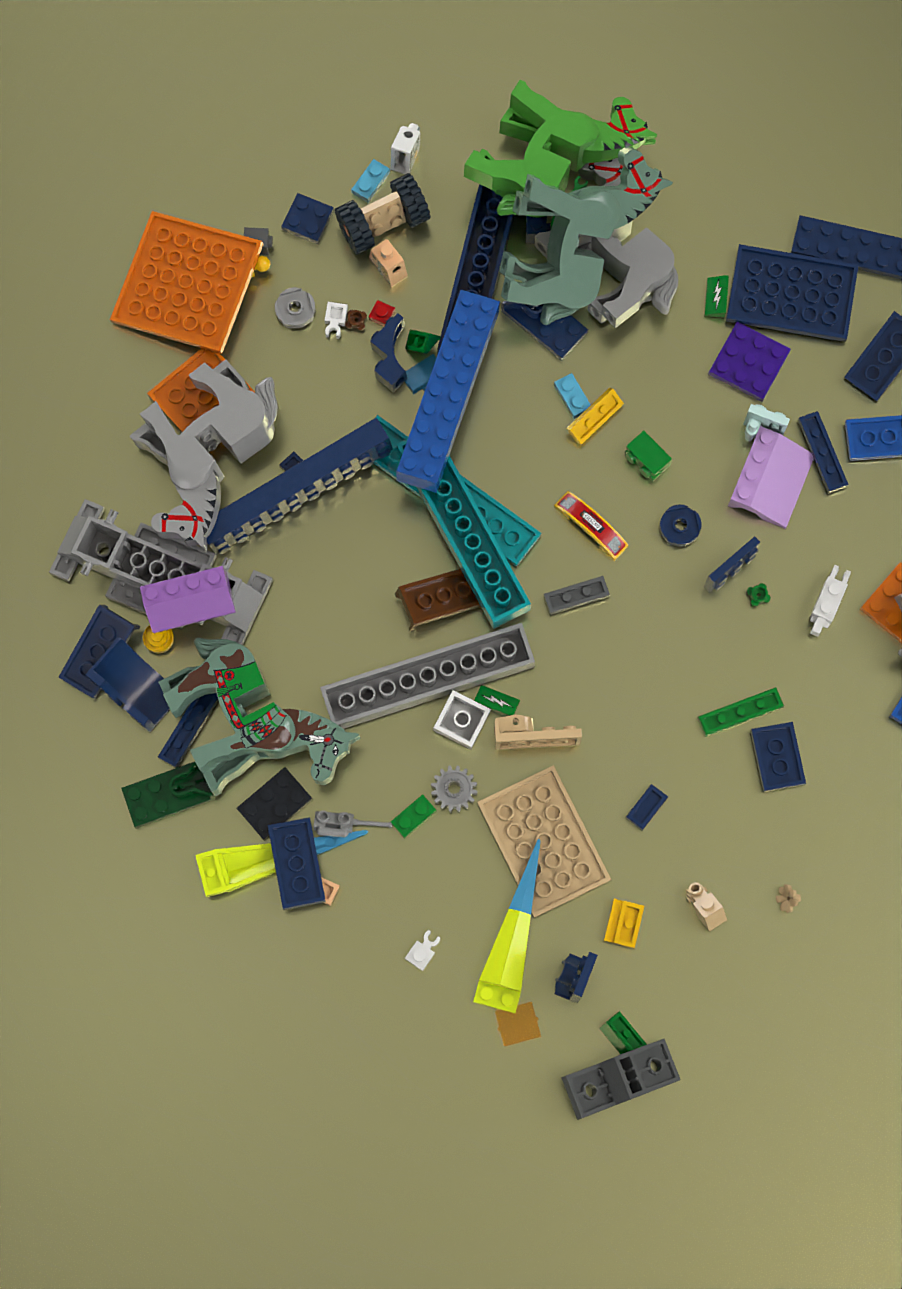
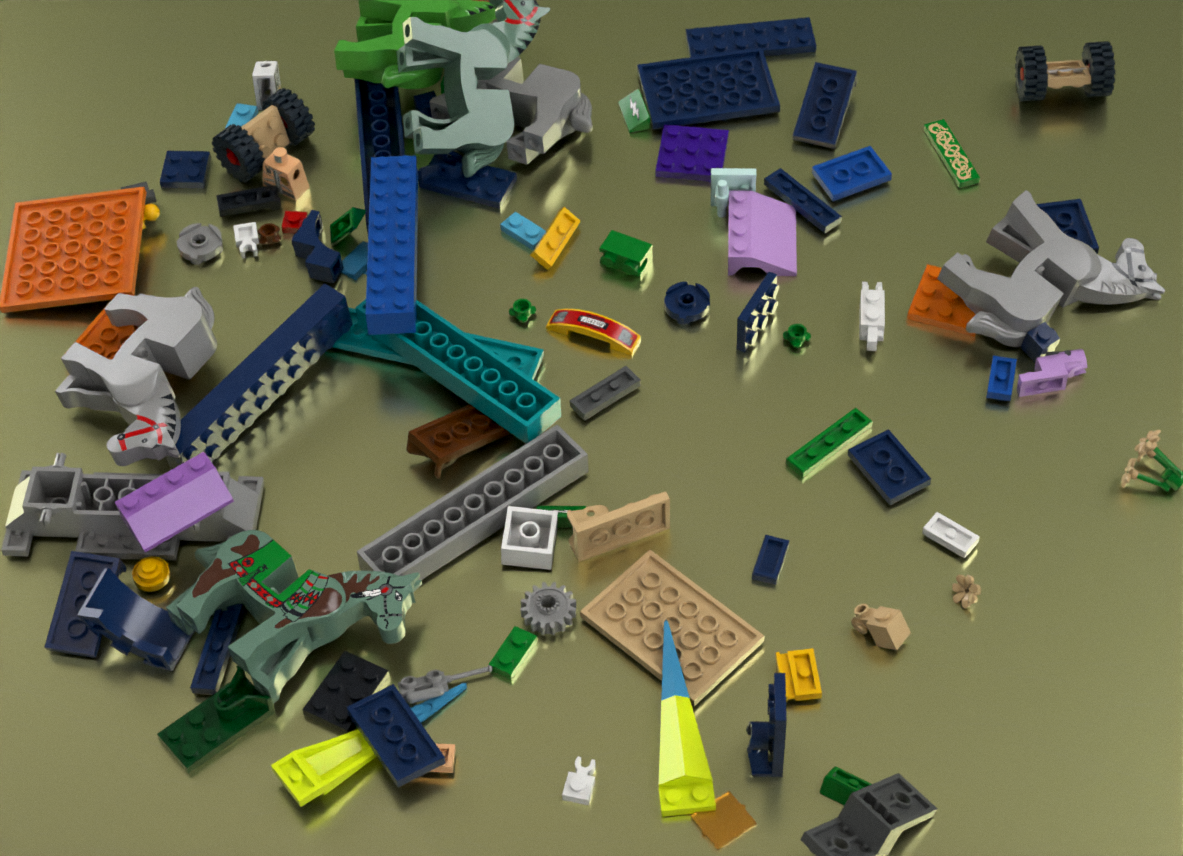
camera: 20 degrees left, 25 degrees down
none -> black plate [216,185,282,217]
none -> green plate [509,299,536,322]
none -> white plate [922,512,980,559]

